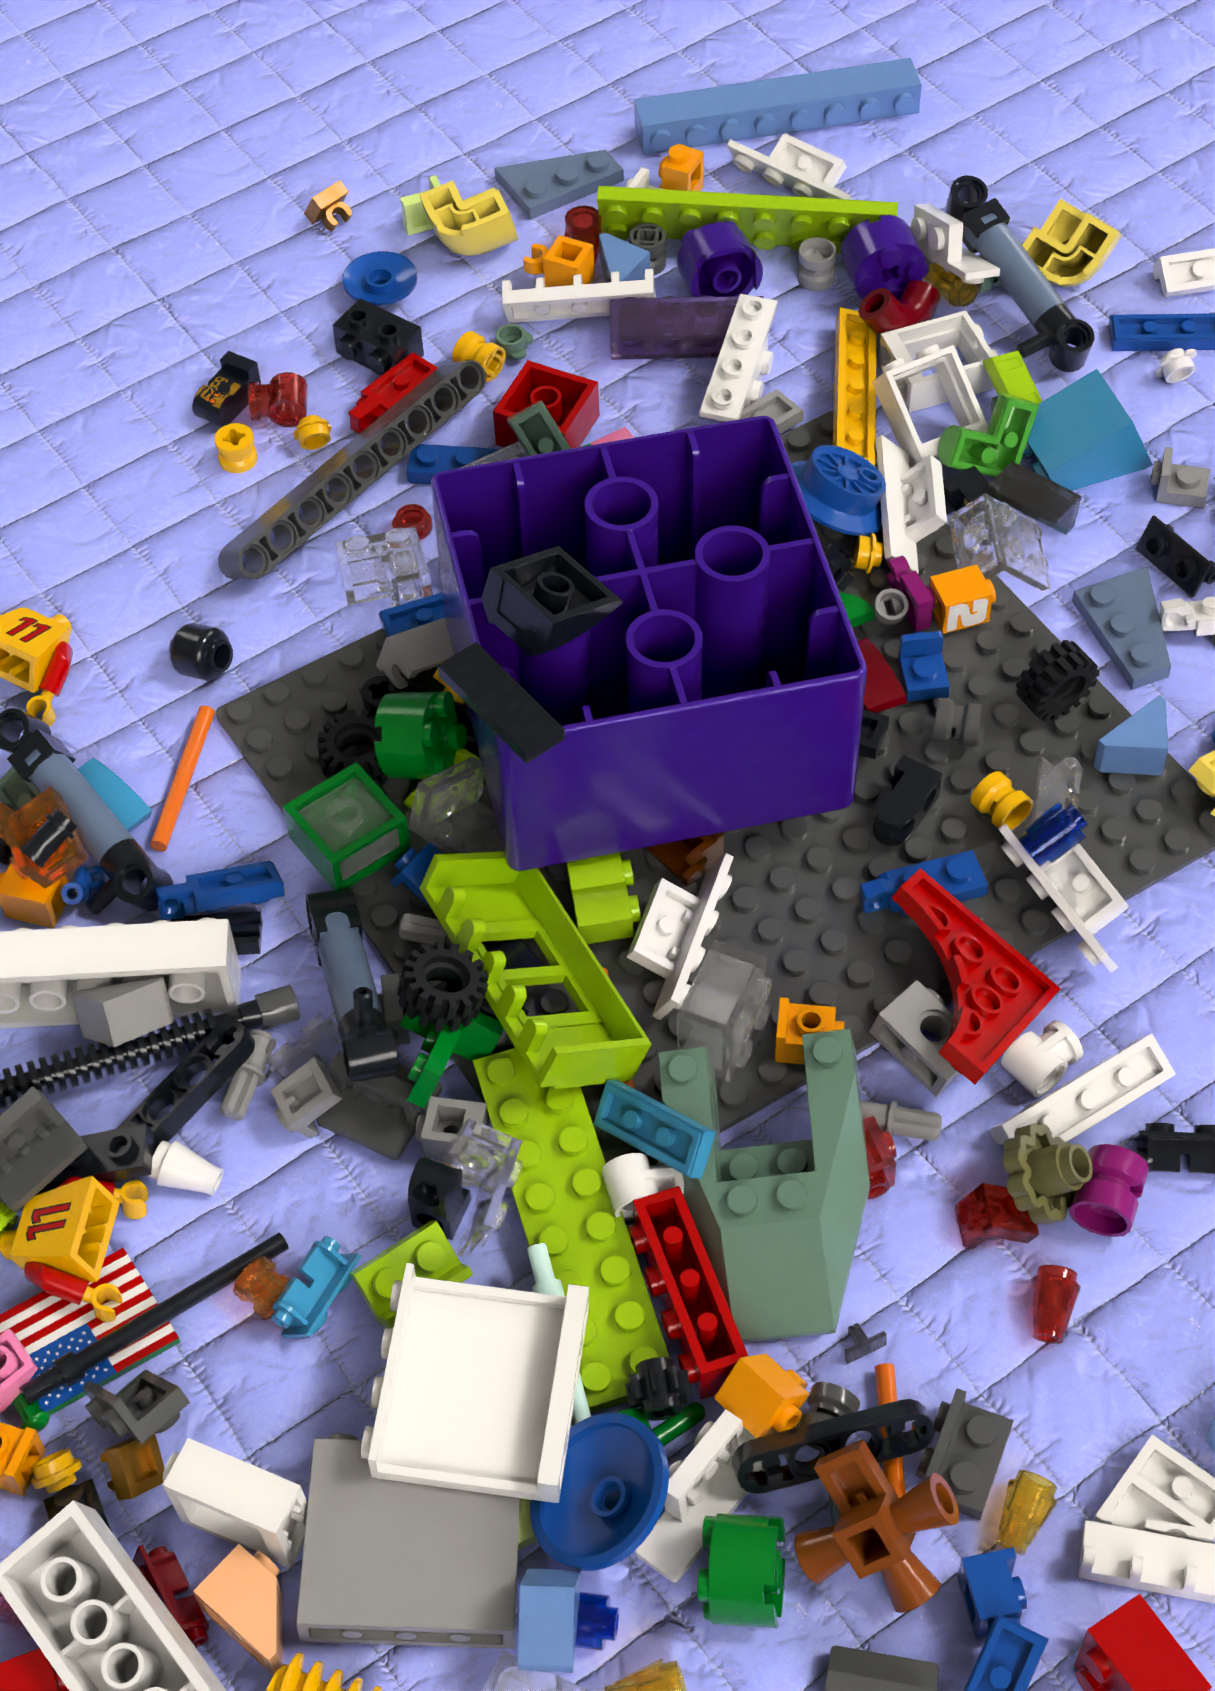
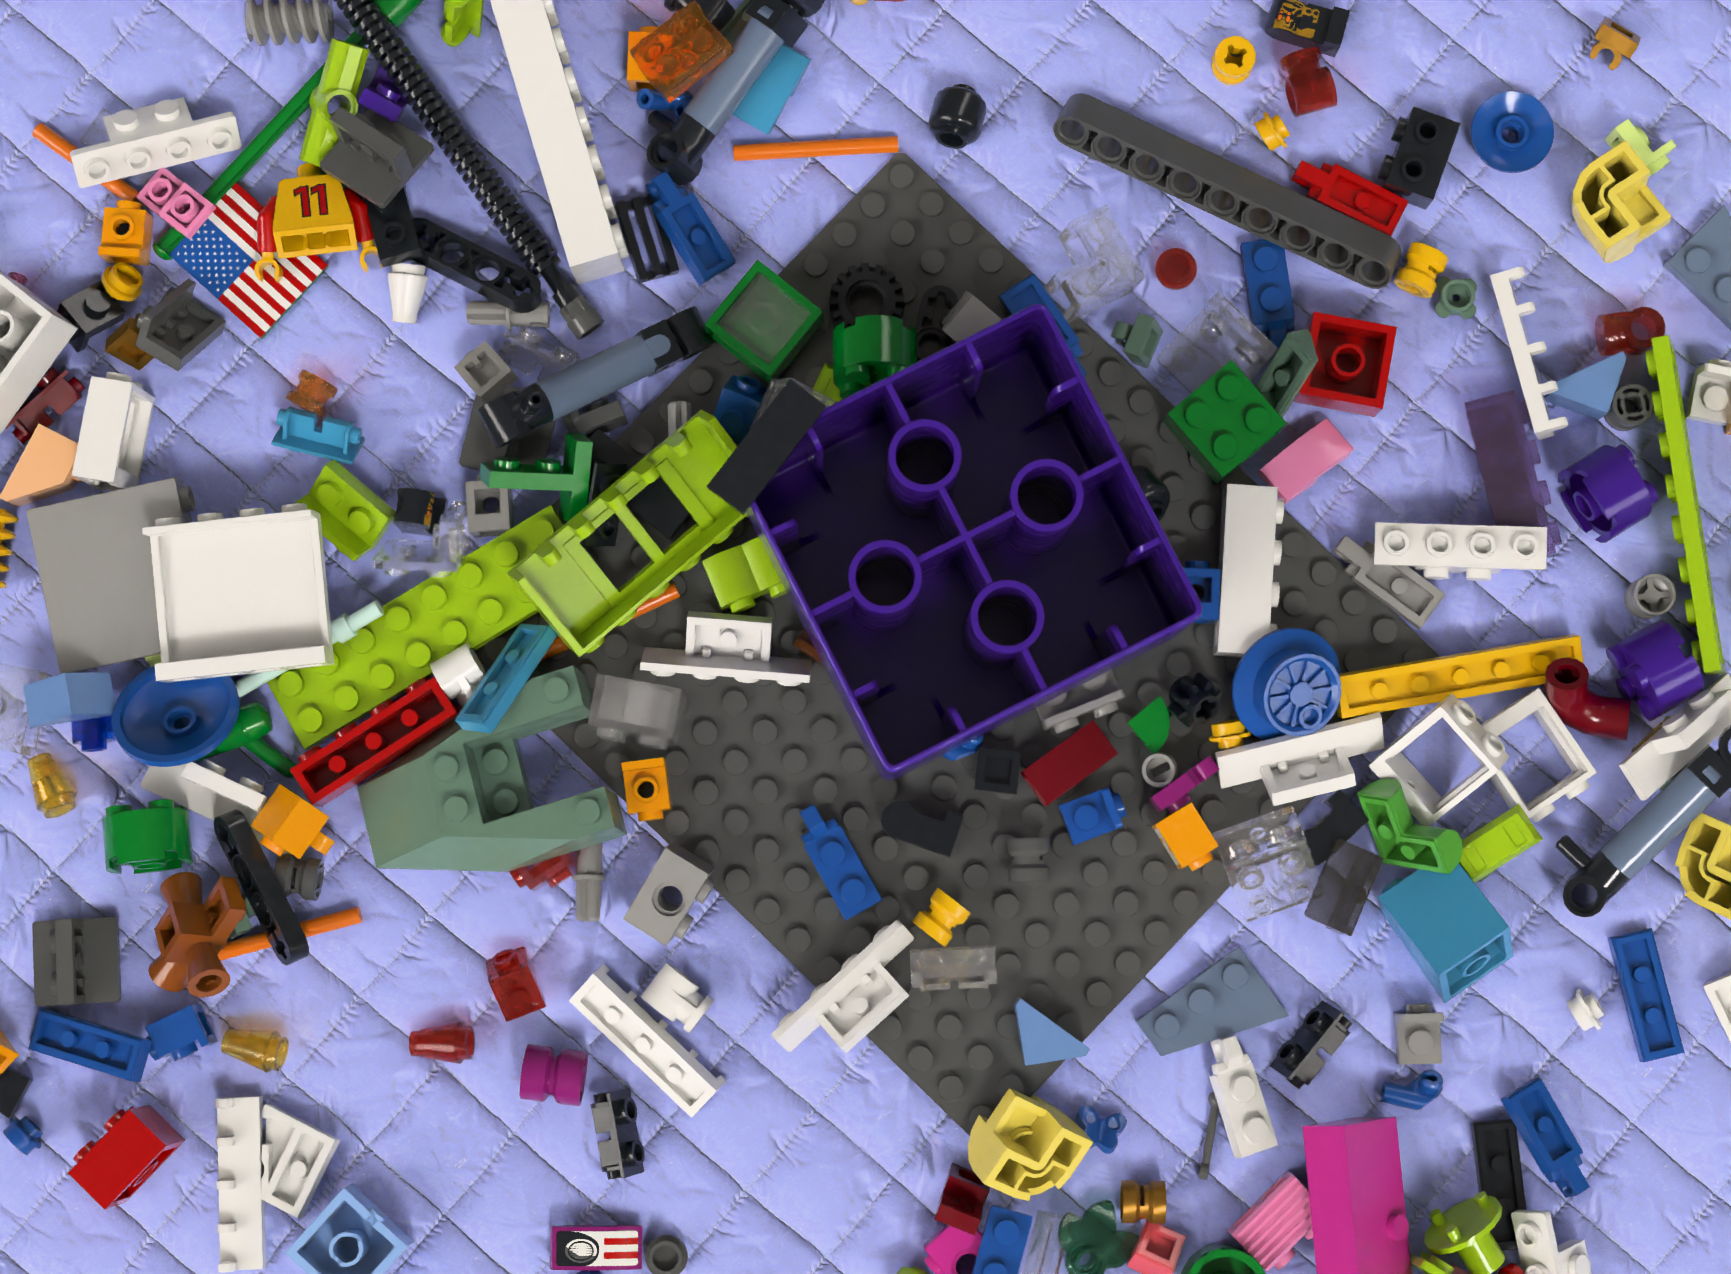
camera: 75 degrees right, 30 degrees up
black bar [19,1232,289,1405] -> none
black pin [20,809,78,868] -> none
light grey slope [72,977,174,1047] -> none
black tyre [397,942,489,1032] -> none
black slope [481,546,623,657] -> none
light orange brick [523,235,595,287] -> none
black gear [625,1357,692,1421] -> none
clear smoke piece [845,1323,887,1364] -> none
red plate [892,868,1061,1085] -> none
dark grey bracket [916,1388,1014,1520] -> none
olive plant [1002,1123,1093,1224] -> none
black tyre [1016,640,1100,722] -> none
clear blue brick [1018,802,1088,867] -> none

